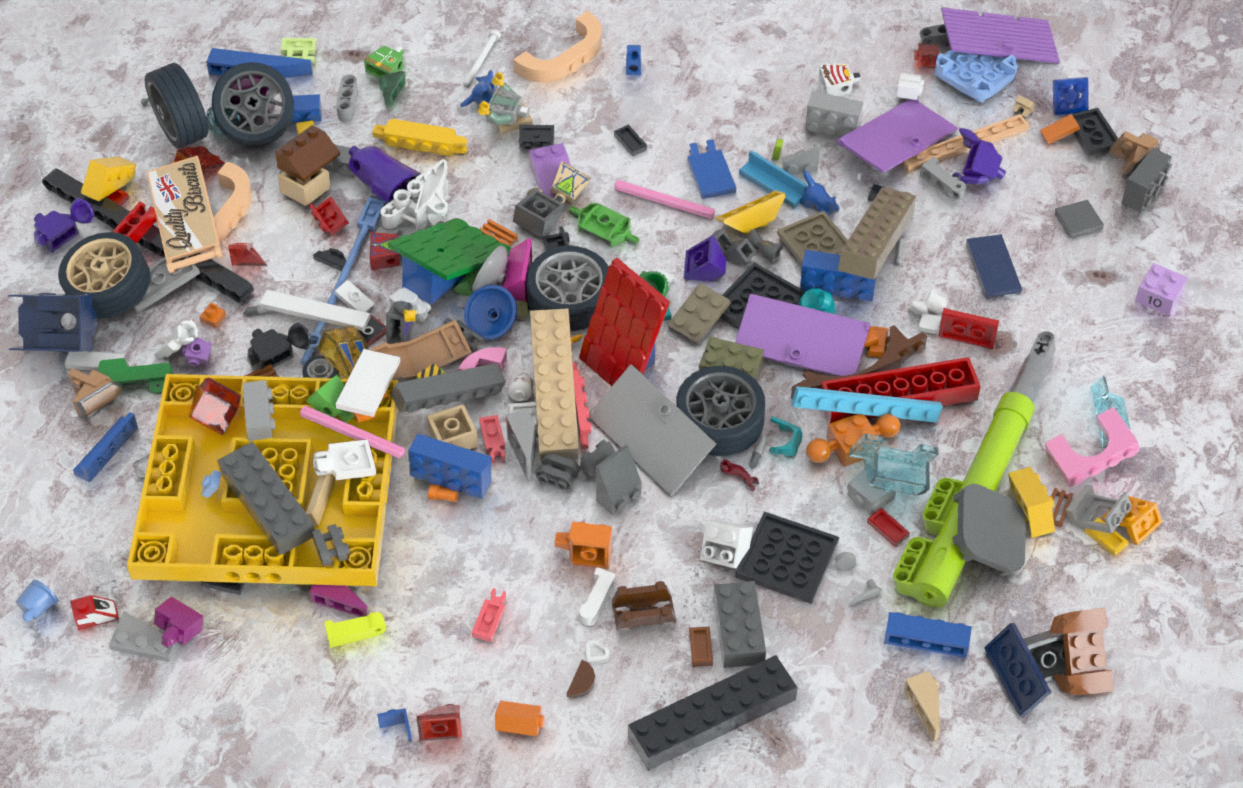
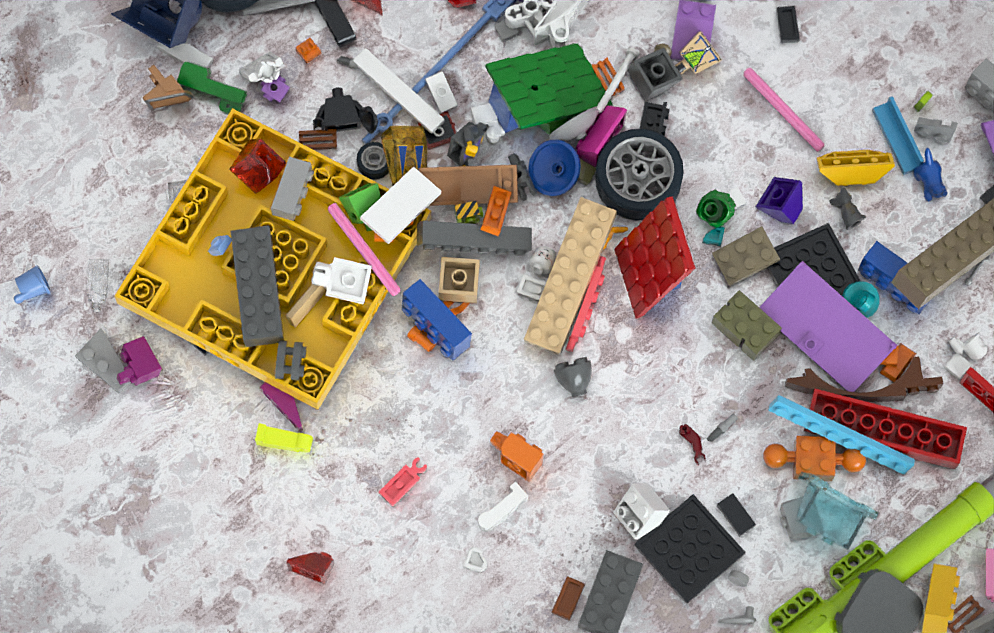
camera: 25 degrees right, 20 degrees up
slope [70,595,119,631] -> none
blue fence [73,412,138,482] -> none
black tile [313,248,346,271] -> none
red torso [369,232,403,270] -> none
blue bracket [377,708,412,741] -> none
bright pink brick [458,347,507,372] -> none
coral plate [479,415,505,463] -> none
orange brick [495,700,545,736] -> none
light grey slope [506,408,538,482] -> none
dark grey brick [535,453,581,490] -> none
reddish brown tile [567,660,595,698] -> none
bright green plate [569,203,640,247] -> none
light grey door [589,364,716,496] -> none
slope [596,444,642,515] -> none
reddish brown piece [612,581,676,631] -> none
wheel [676,366,765,456] -> none
blue tile [687,139,736,199] -> none
dark grey brick [711,229,757,264] -> none
teal helmet [769,416,803,457] -> none
dark tan plate [777,211,848,265] -> none
red tile [867,508,910,547] -> none
none -> orange tile [480,186,511,236]
none -> white bar [597,48,639,114]
none -> black tile [717,493,756,537]

